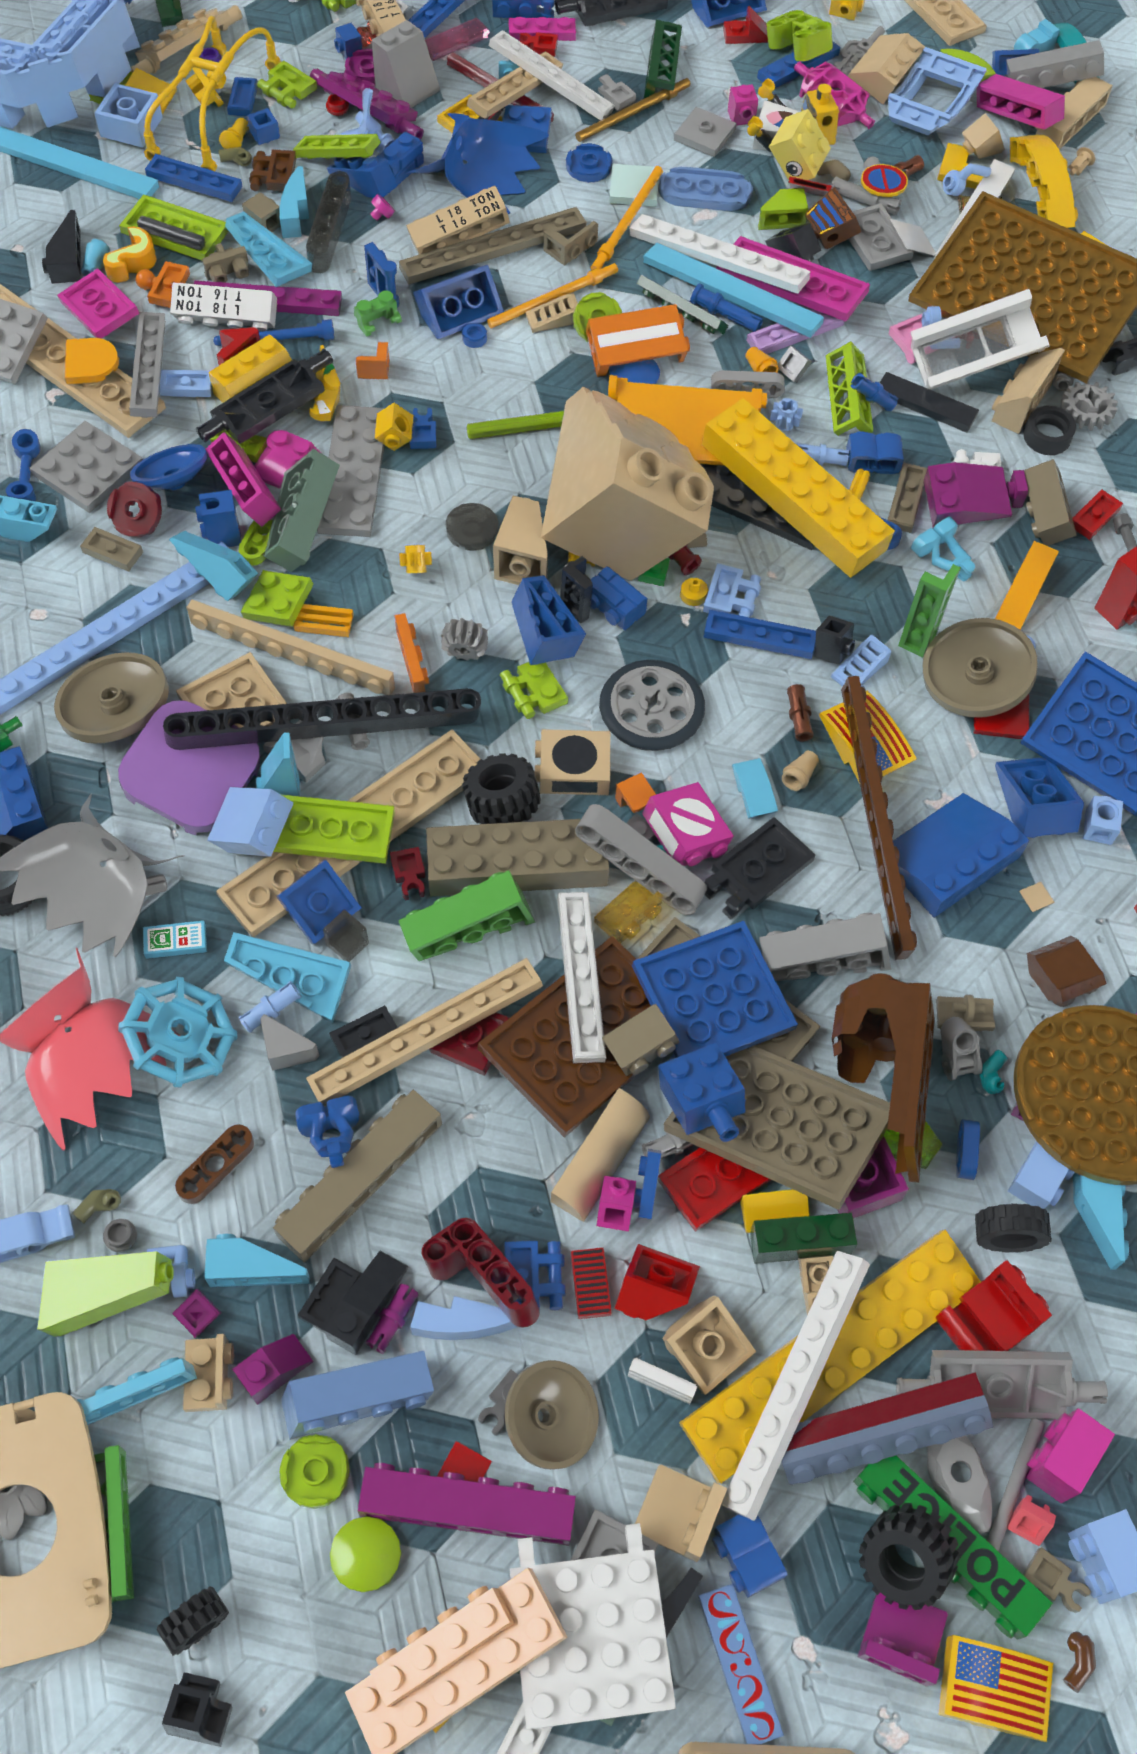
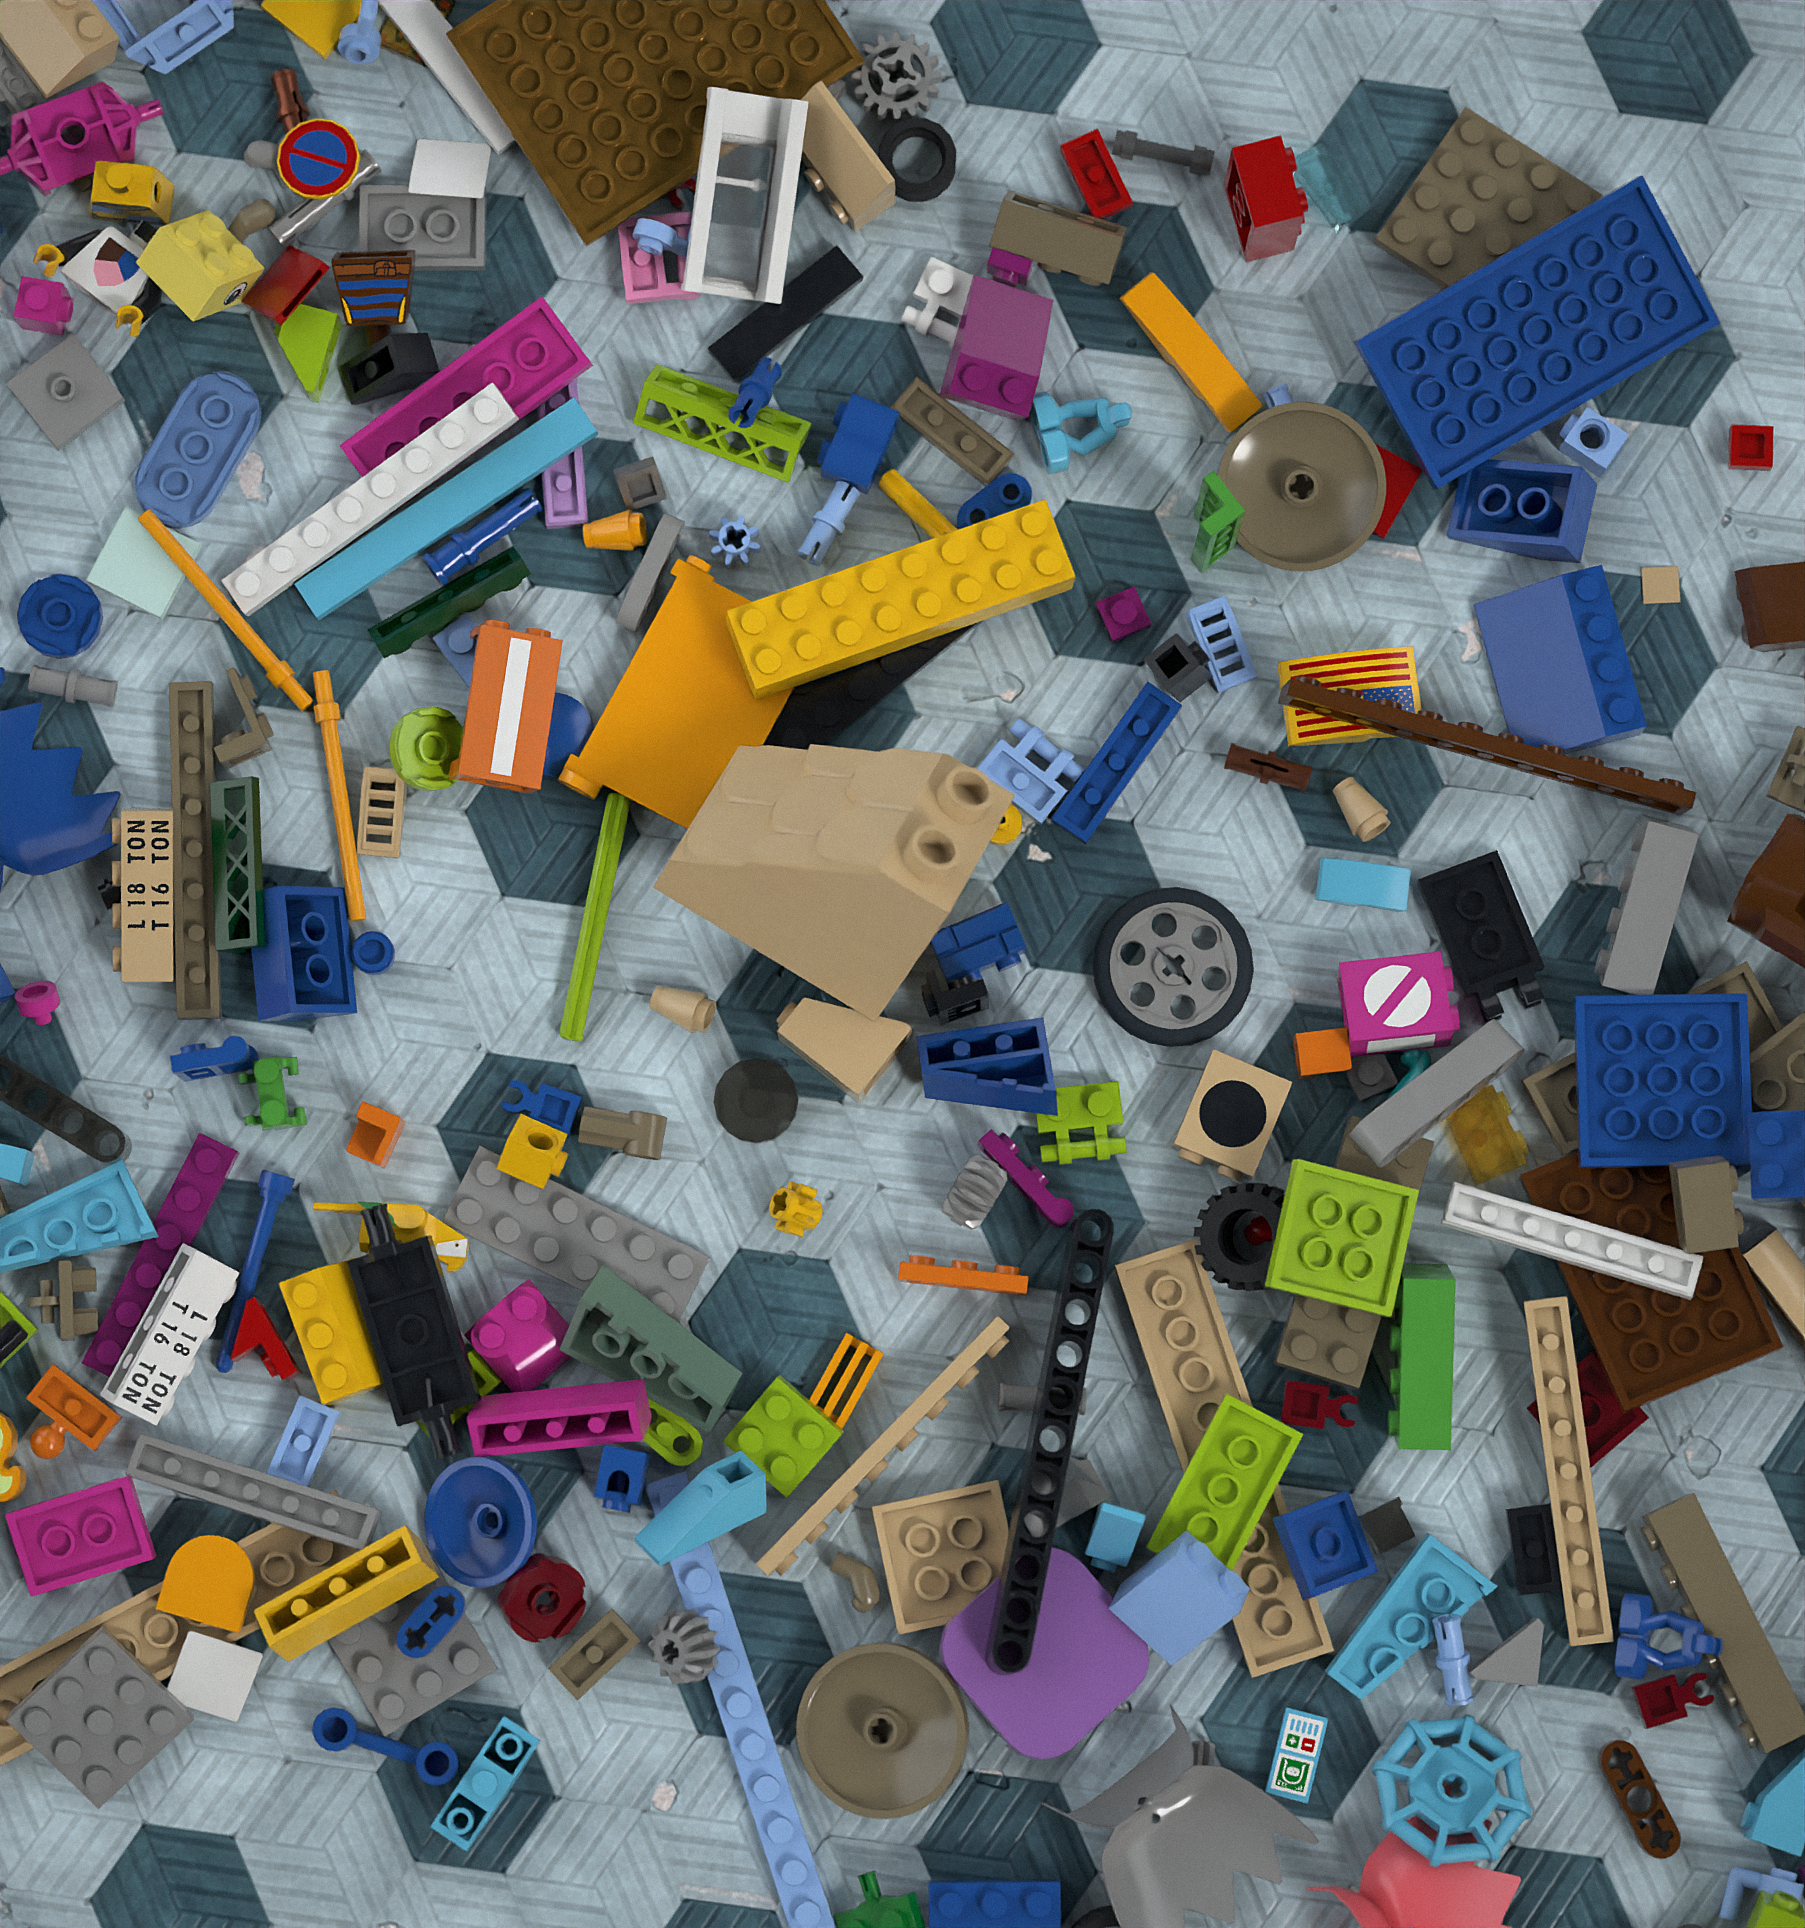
camera: 65 degrees left, 20 degrees up
none -> light grey pin [28,665,118,708]
none -> white sticker [167,1631,263,1722]
none -> dark green fence [210,776,265,955]
none -> yellow brick [253,1525,439,1662]
none -> blue beam [396,1586,467,1658]
none -> dark tan piece [578,1106,667,1160]
none -> light grey gear [647,1609,721,1684]
none -> tan cone [649,985,716,1034]
none -> dark tan arm [829,1552,880,1613]
none -> magenta plate [977,1129,1074,1228]
none -> magenta plate [1095,586,1151,644]
none -> lime plate [1265,1159,1419,1317]
none -> dark red plate [1631,1672,1715,1729]

